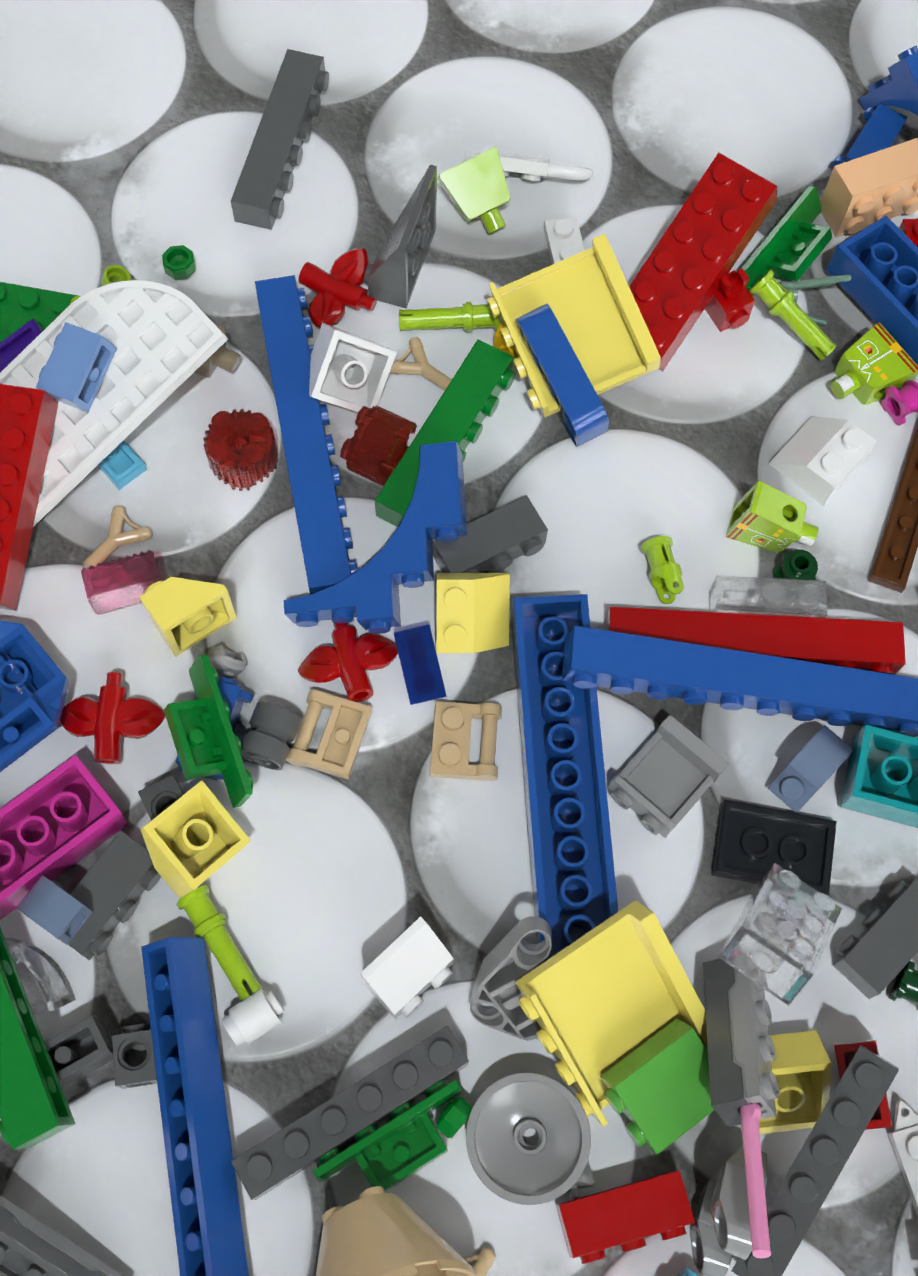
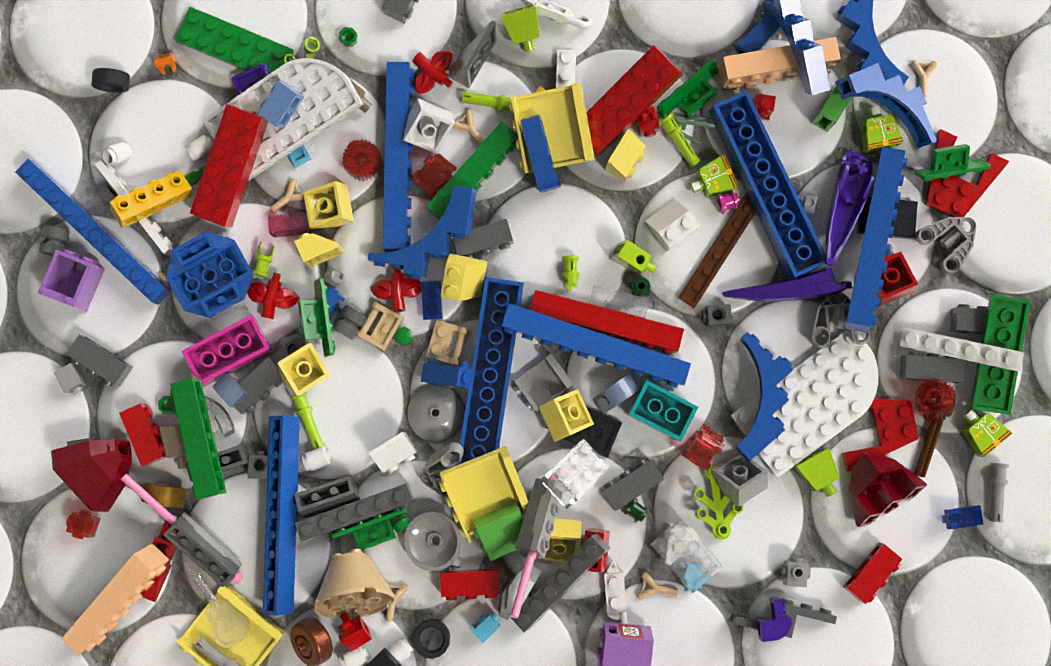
camera: 10 degrees right, 15 degrees up
none -> lime piece [253,242,275,278]
none -> dark grey brick [294,475,361,518]
none -> light yellow slope [303,181,354,229]
none -> green tile [394,327,413,346]
none -> light grey dish [408,385,465,442]
none -> blue brick [421,358,471,388]
none -> light yellow slope [539,389,594,442]
none -> light yellow slope [605,130,646,182]

